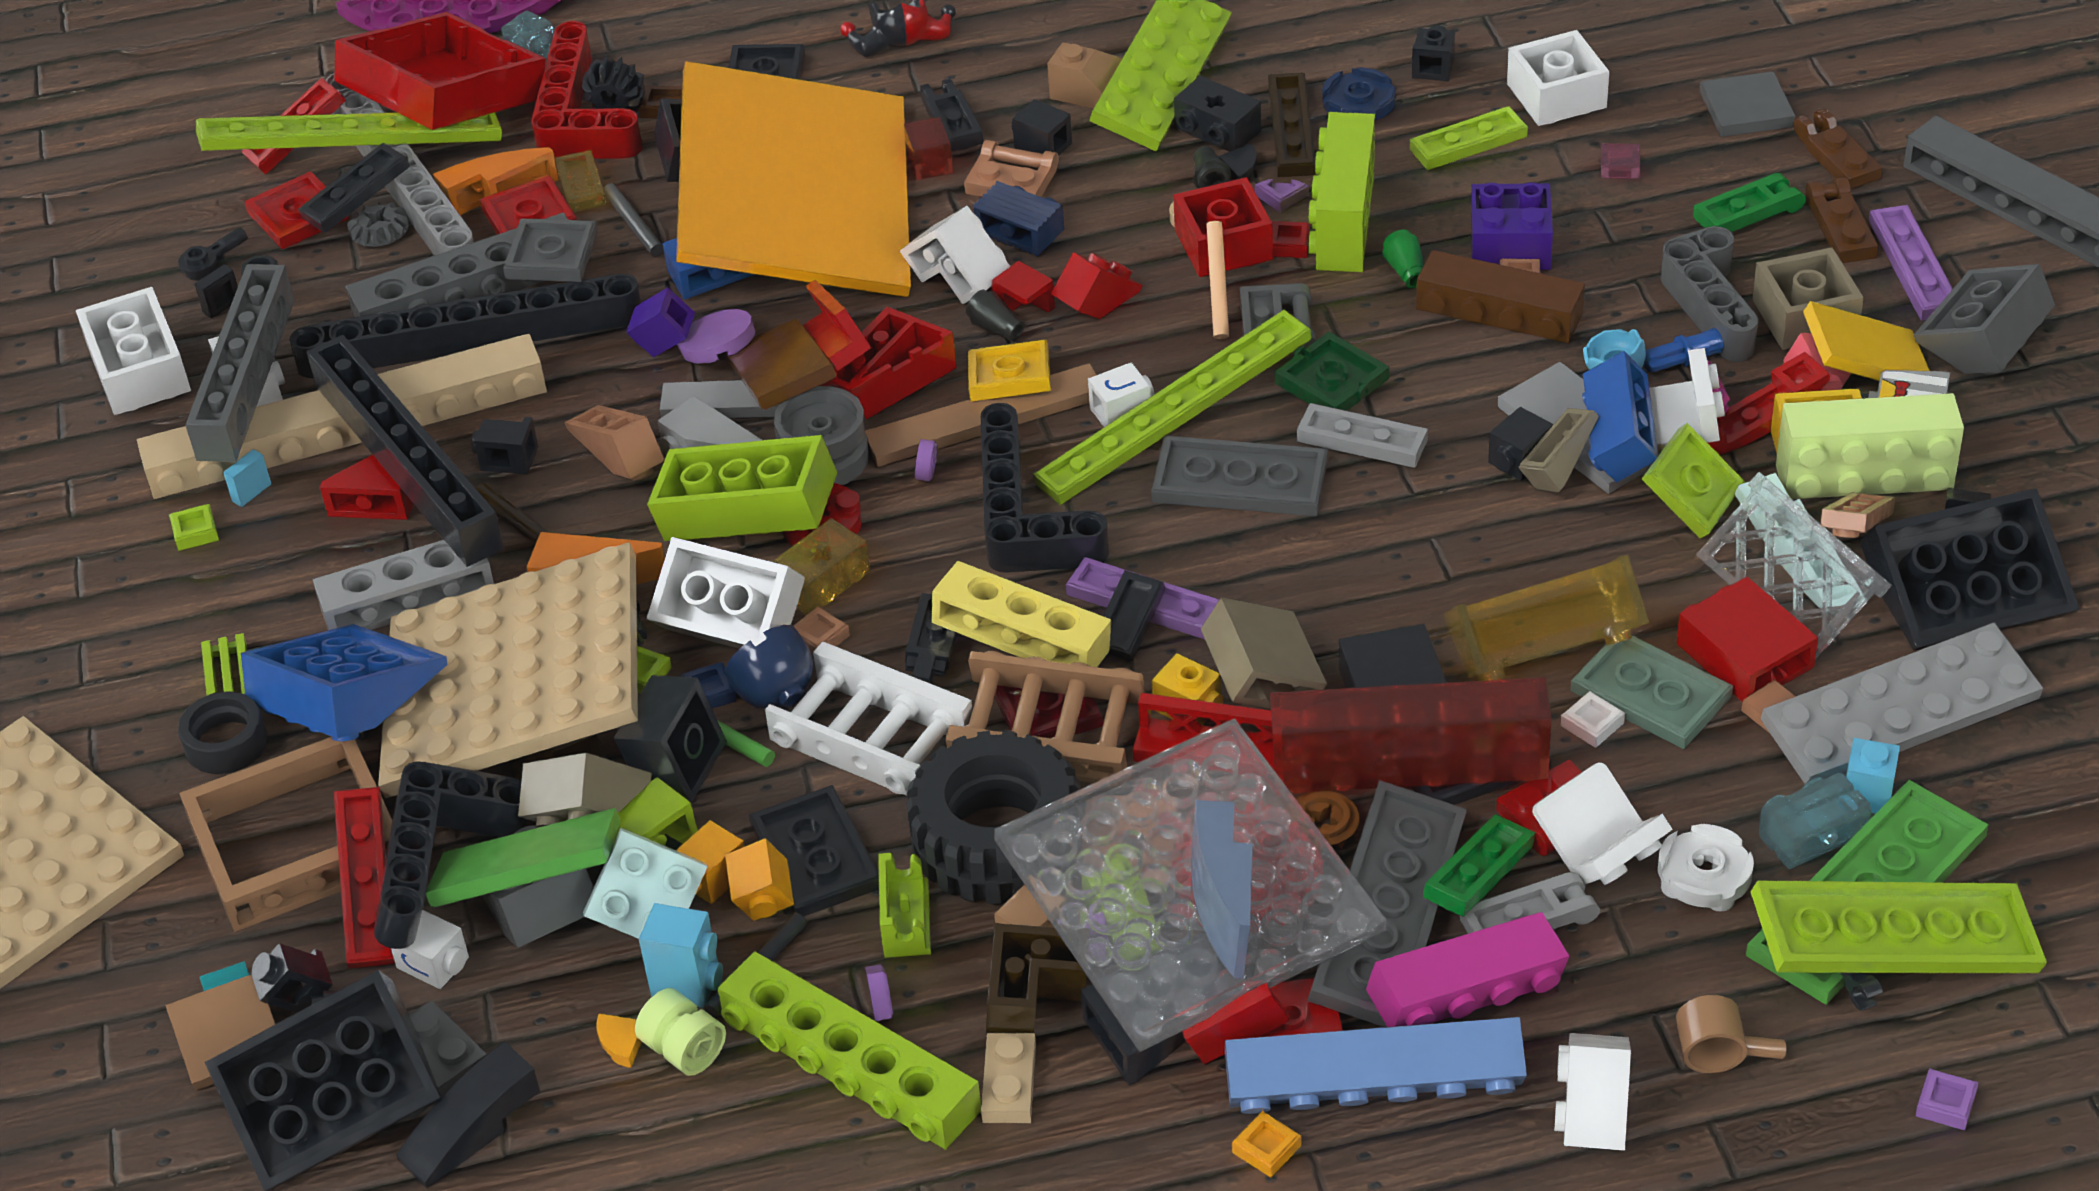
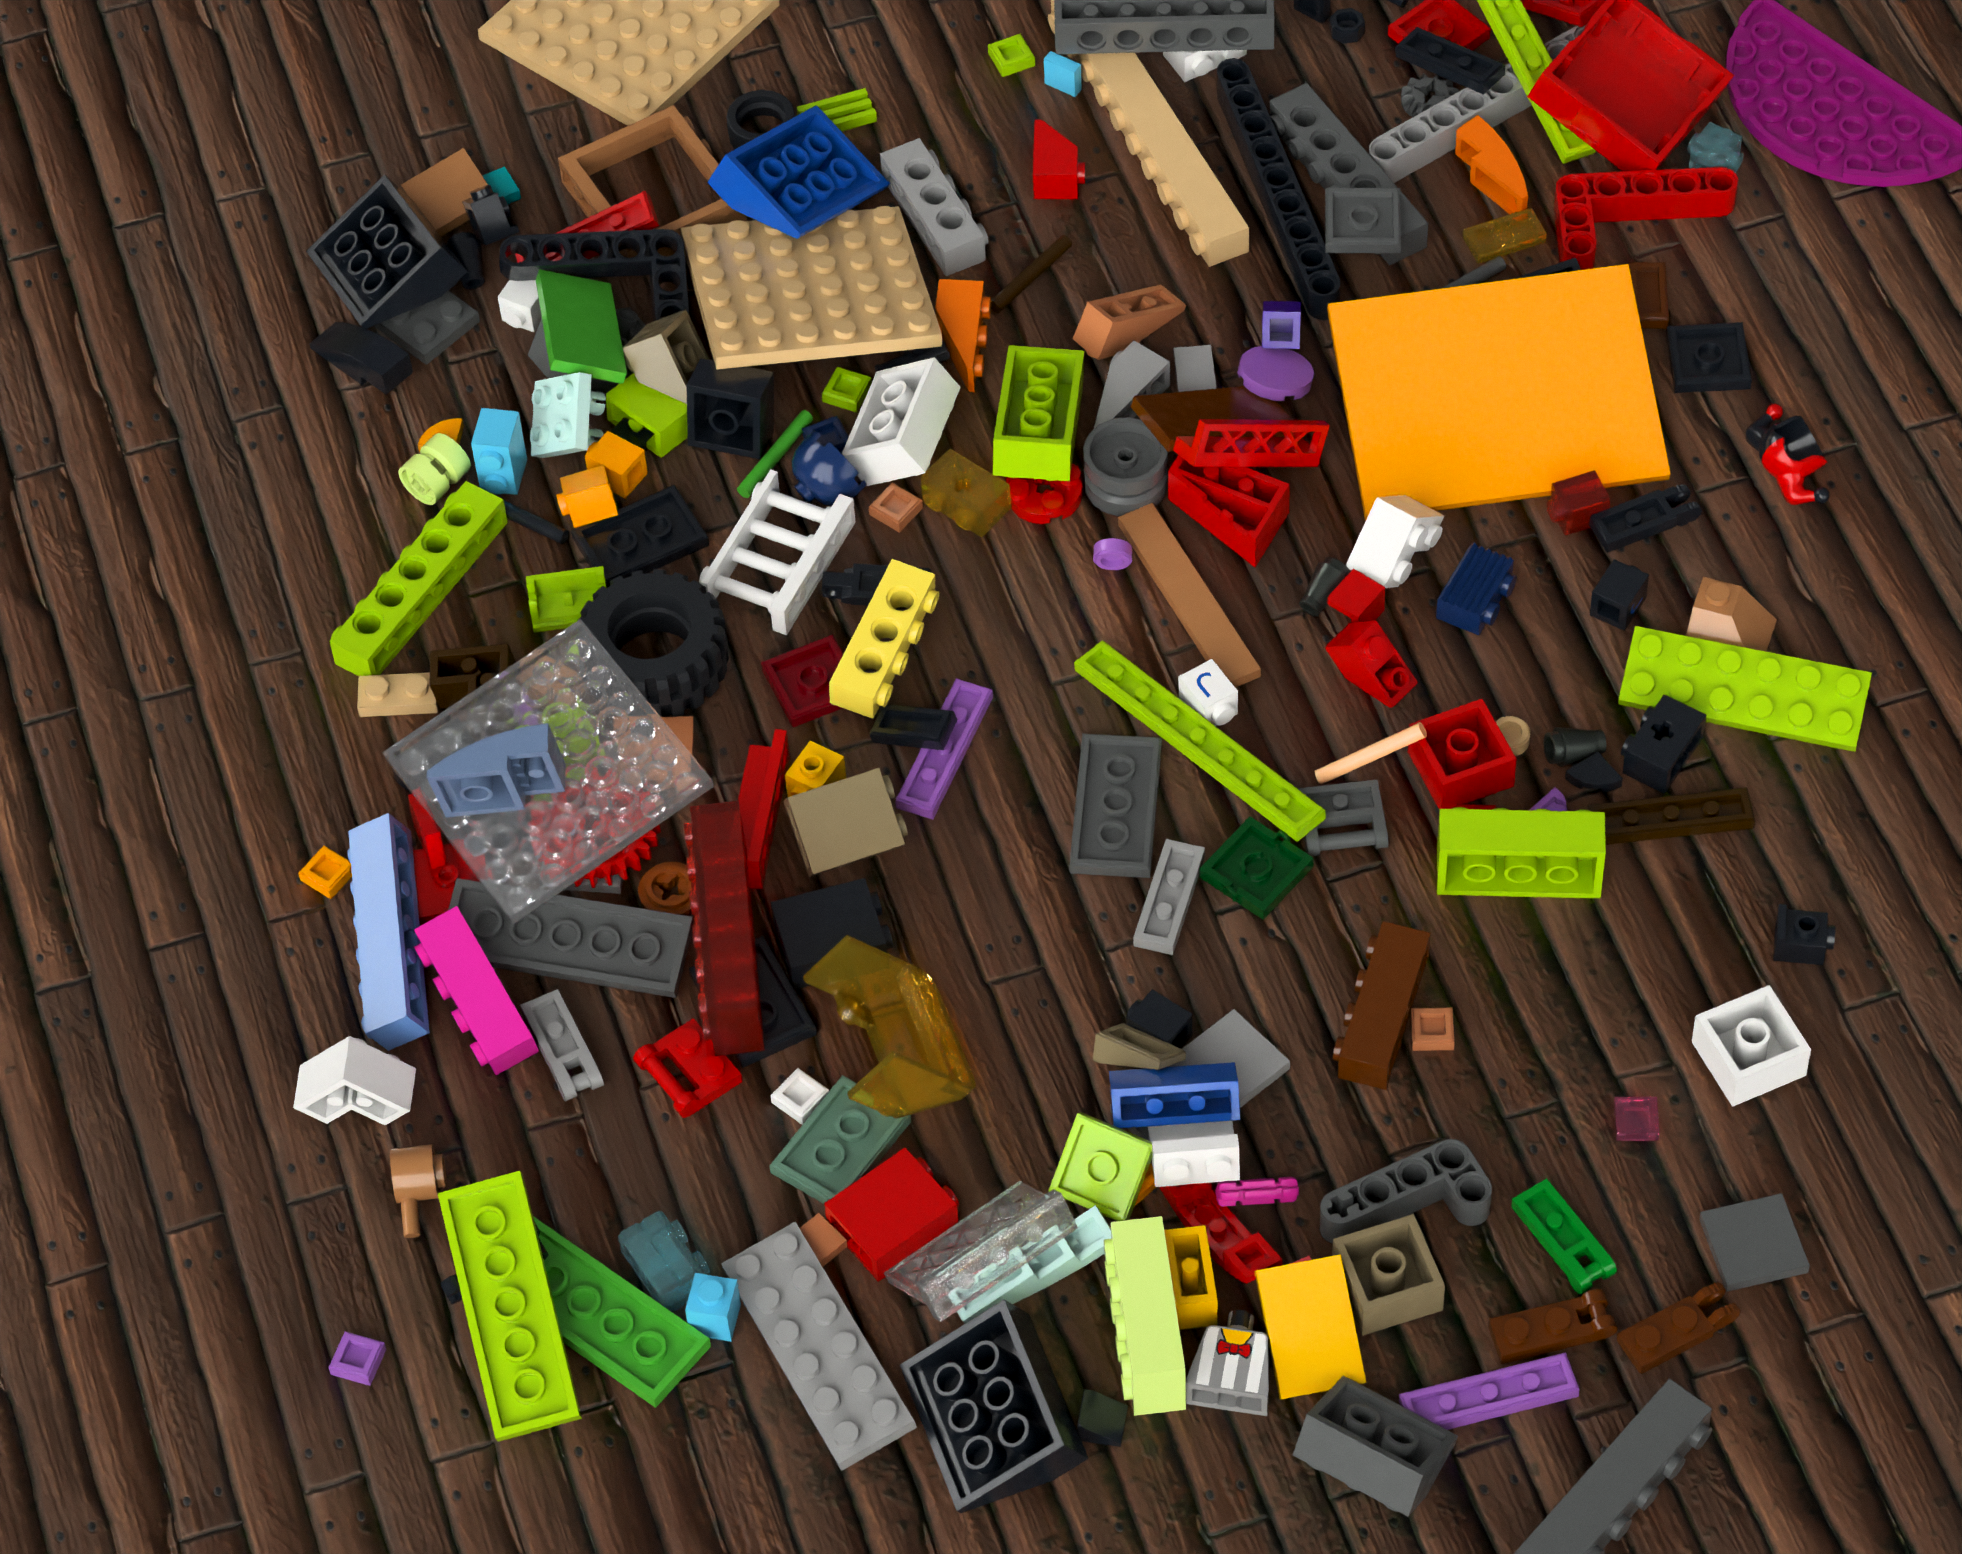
camera: 85 degrees right, 10 degrees up
black brick [307,335,504,567] -> none
black brick [471,417,539,474] -> none
red plate [480,176,577,235] -> none
black gear [582,55,645,111] -> none
medium lavender tile [865,964,893,1021] -> none
medium nougat fence [946,651,1145,787] -> none
nougat plate [964,140,1059,197] -> none
yellow tile [968,340,1051,402] -> none
black beam [980,403,1109,573] -> none
dark blue tile [1322,67,1396,121] -> none
green cone [1382,230,1424,288] -> none
lime tile [1409,106,1528,170] -> none
green plate [1423,814,1535,917] -> none
dark purple slope [1471,182,1553,270] -> none
white bracket [1533,763,1673,885] -> none
medium azure hair [1583,329,1646,370] -> none
blue axle [1644,328,1724,372] -> none
white plate [1658,824,1754,912] -> none
nougat plate [1820,492,1895,538] -> none

